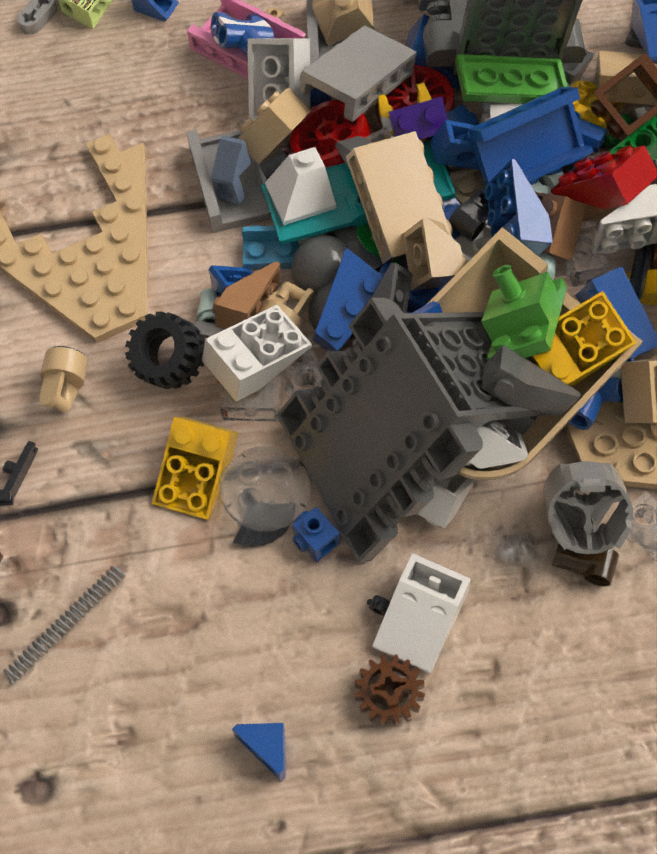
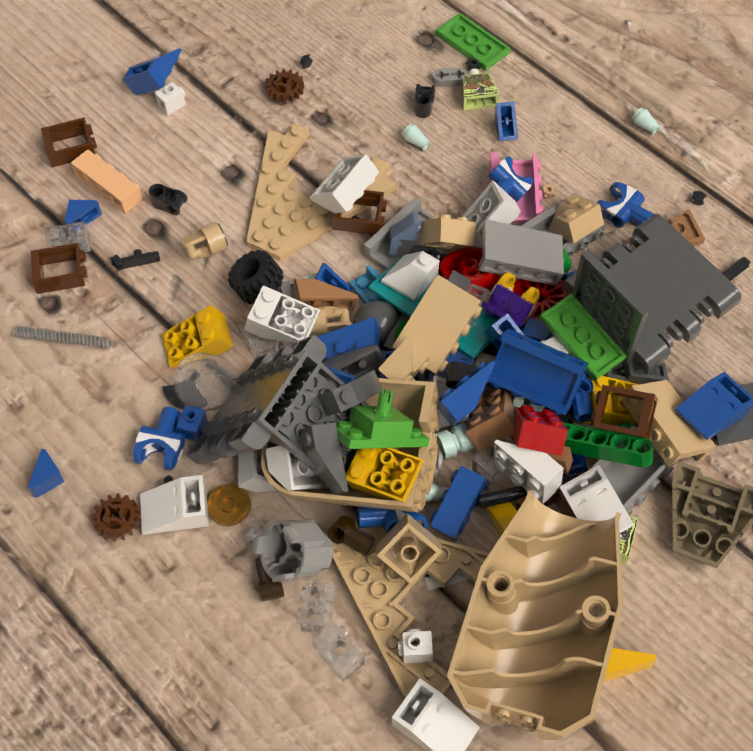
camera: 55 degrees right, 5 degrees down
none -> blue connector [133,406,185,471]
none -> pearl gold tile [207,484,251,526]
none -> white slope [309,154,379,213]
none -> dark grey slope [319,370,382,416]
none -> dark brown piece [327,516,376,556]
none -> reddish brown window [332,190,387,235]
none -> light aqua cone [402,124,430,150]
none -> black piece [415,84,435,118]

